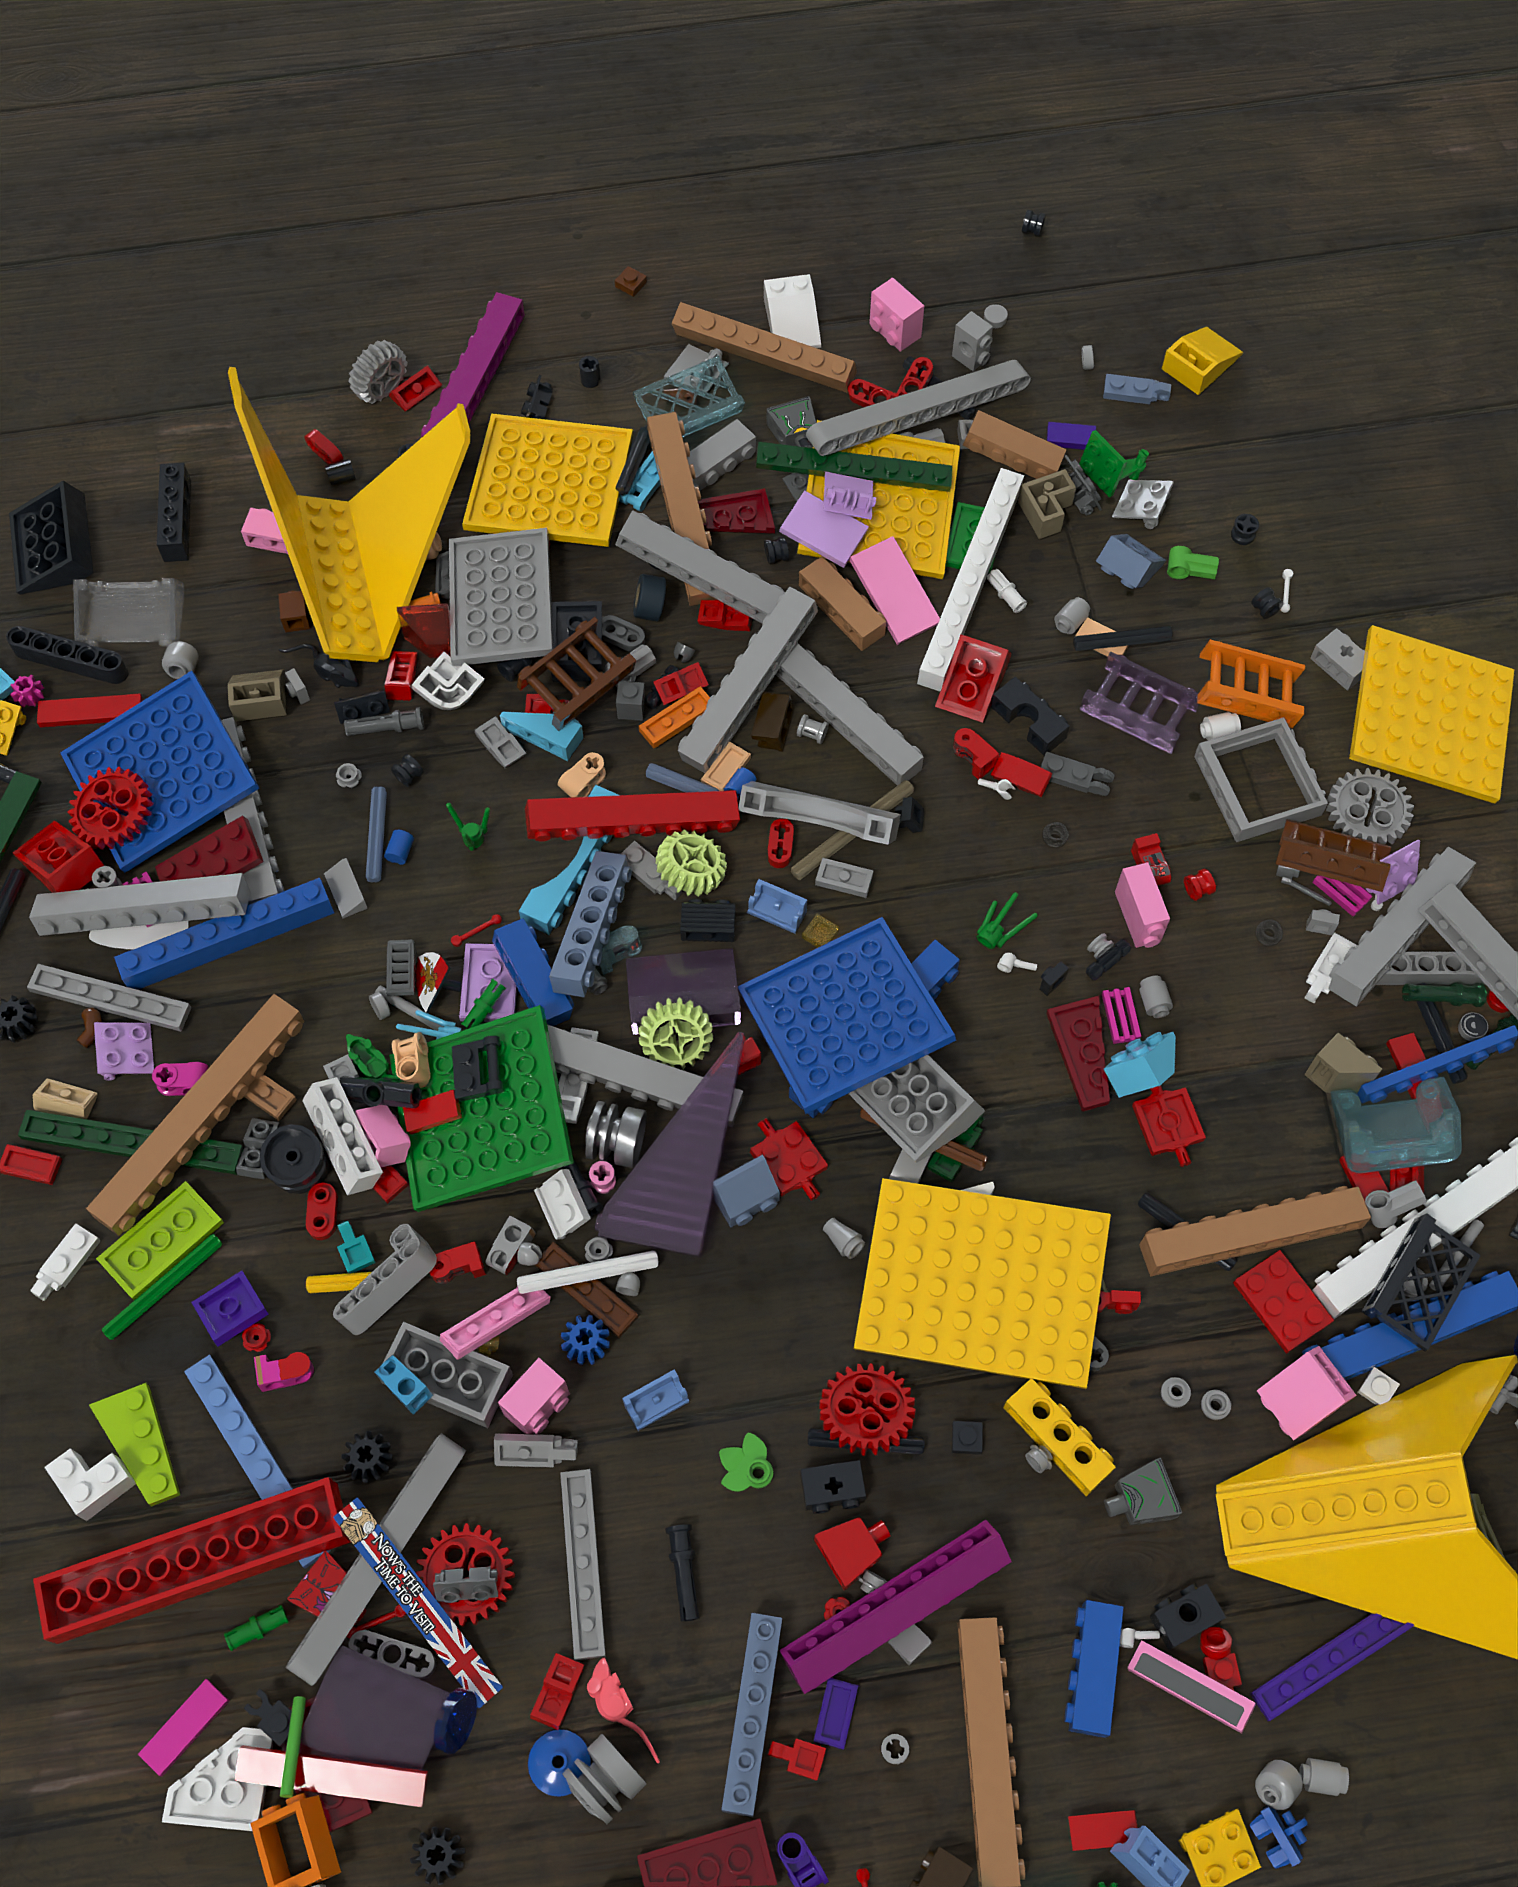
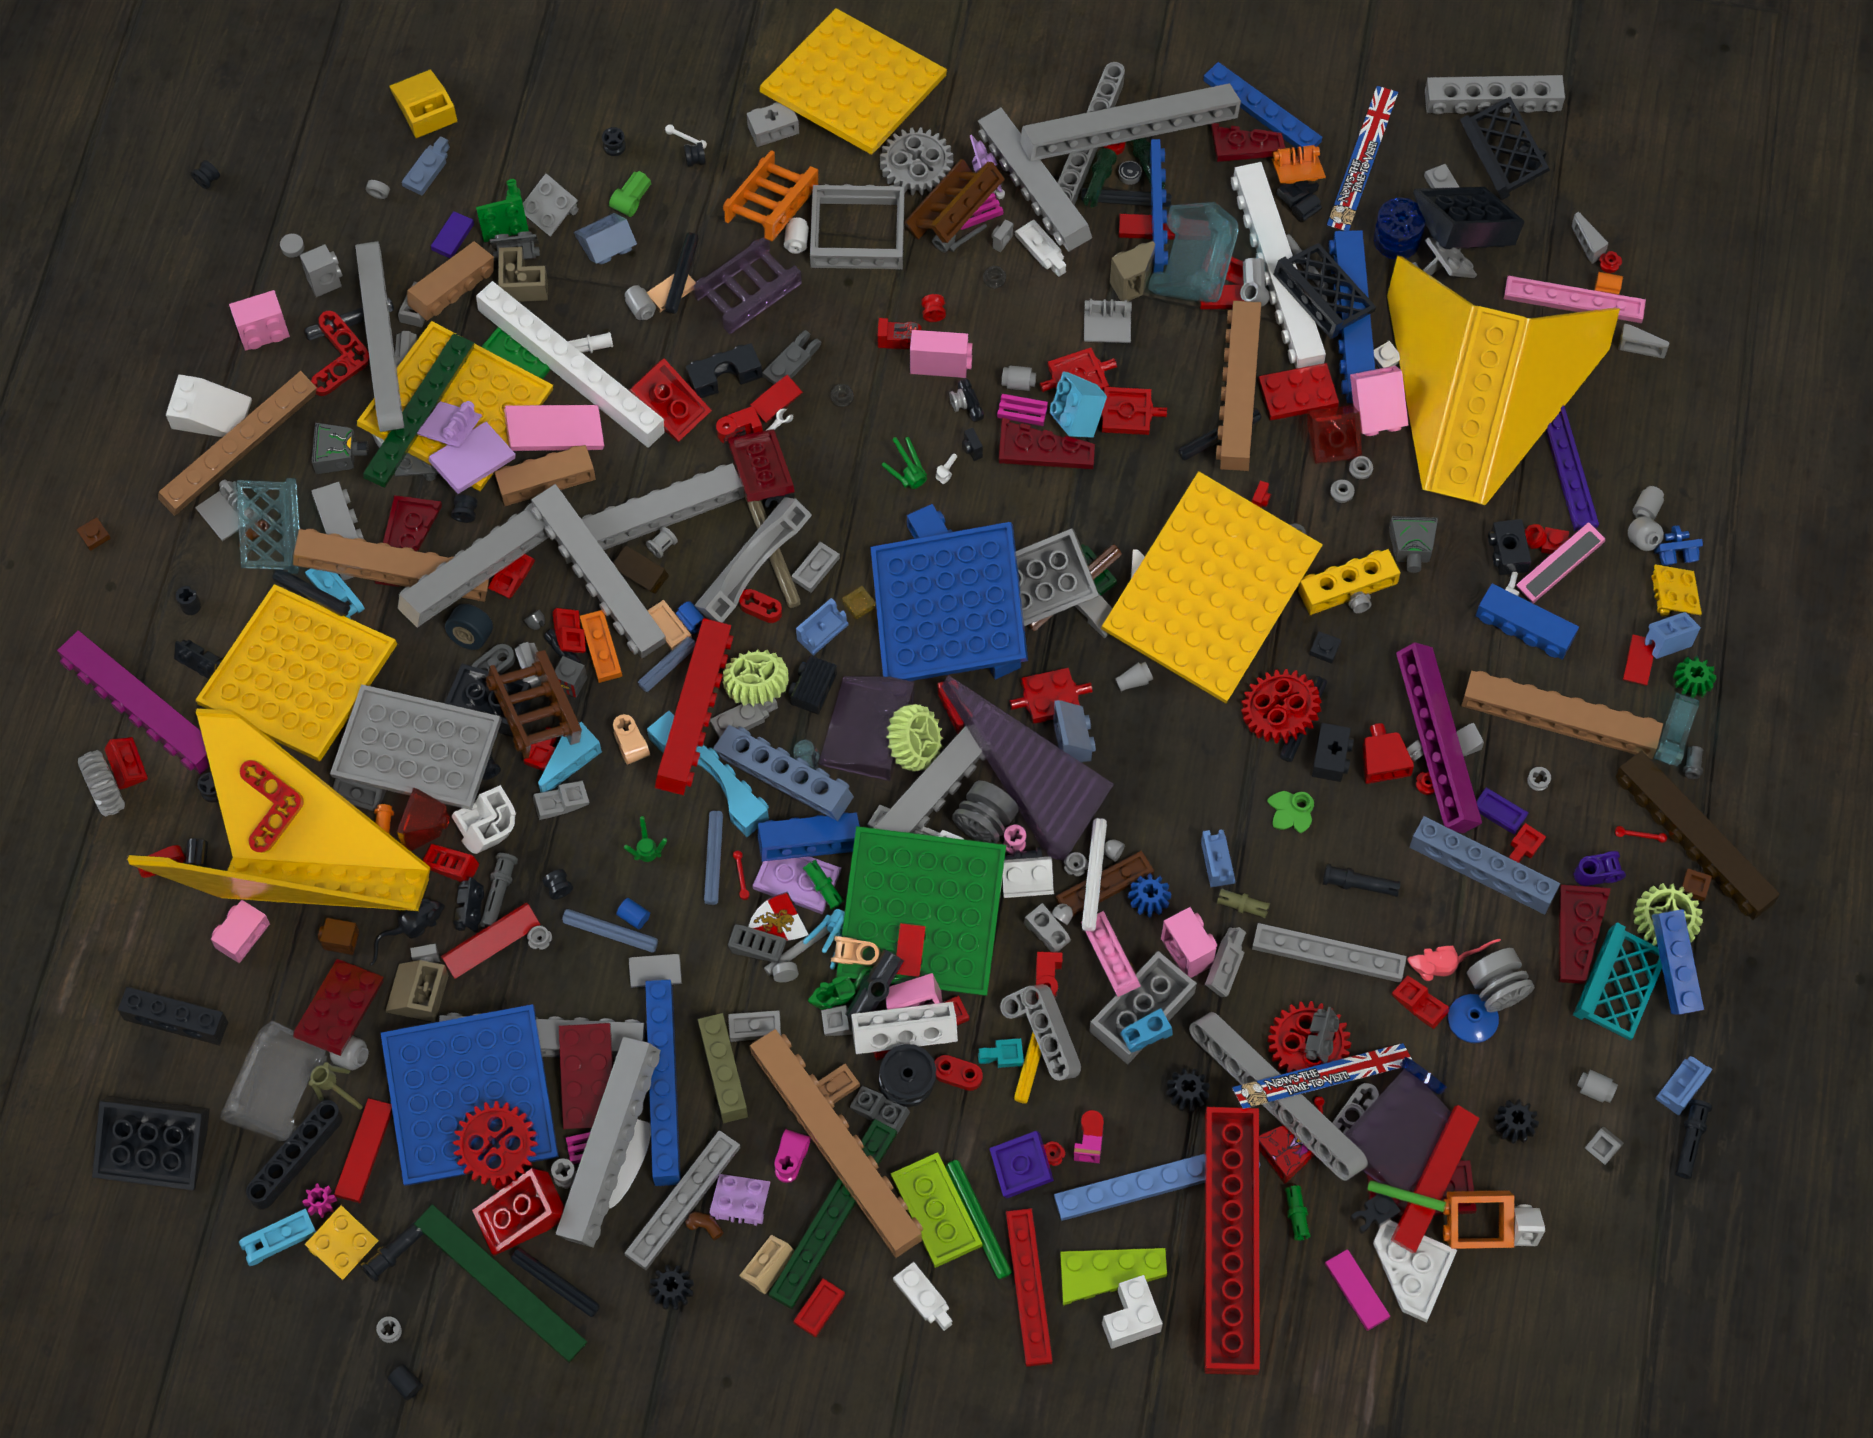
camera: 70 degrees left, 0 degrees up
black plate [452,1036,504,1102] -> none
none -> red beam [240,760,304,853]
none -> dark red plate [293,959,384,1056]
none -> olive plant [309,1062,363,1110]
none -> red tile [441,903,540,979]
none -> olive brick [698,1013,748,1123]
none -> sand blue axle [704,811,723,905]
none -> dark red plate [728,429,794,502]
none -> light grey plate [728,1011,781,1042]
none -> red tile [1006,1208,1053,1367]
none -> red plate [1039,348,1117,392]
none -> light grey hinge [1084,299,1132,343]
none -> olive pin [1217,888,1270,918]
none -> clear red slope [1307,405,1362,464]

